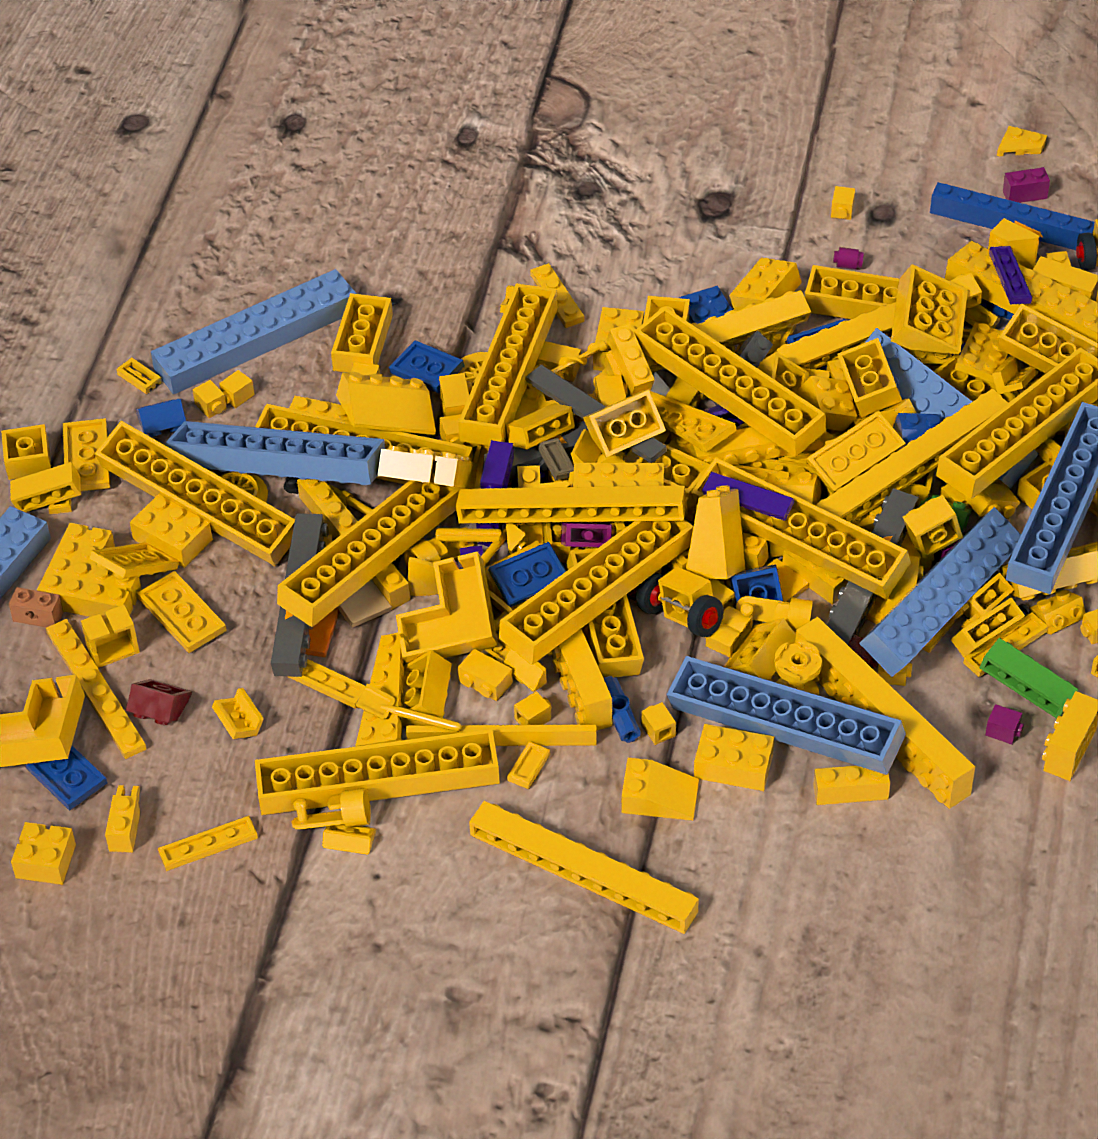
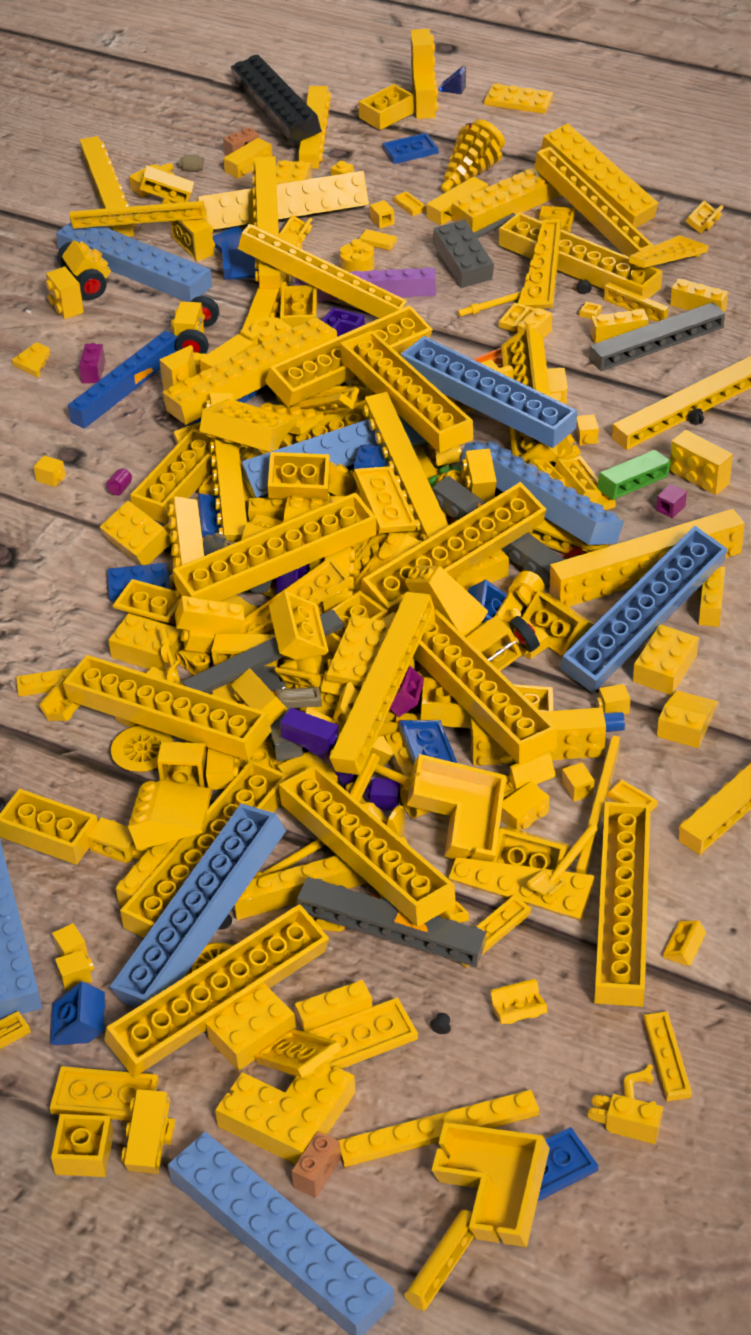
camera: 75 degrees left, 5 degrees down
yellow piece [11,822,76,885] -> none
yellow piece [81,605,140,668] -> none
dark red slope [126,679,192,725] -> none
yellow piece [291,788,371,829] -> none
piece [378,446,478,489] -> none
blue plate [389,340,465,394] -> none
dark purple tile [702,472,794,521] -> none
yellow piece [774,640,822,696] -> none
dark purple tile [989,246,1032,304] -> none
none -> yellow brick [295,980,372,1033]
none -> black piece [430,1013,451,1034]
none -> yellow tile [439,902,470,923]
none -> yellow helmet [623,1064,656,1105]

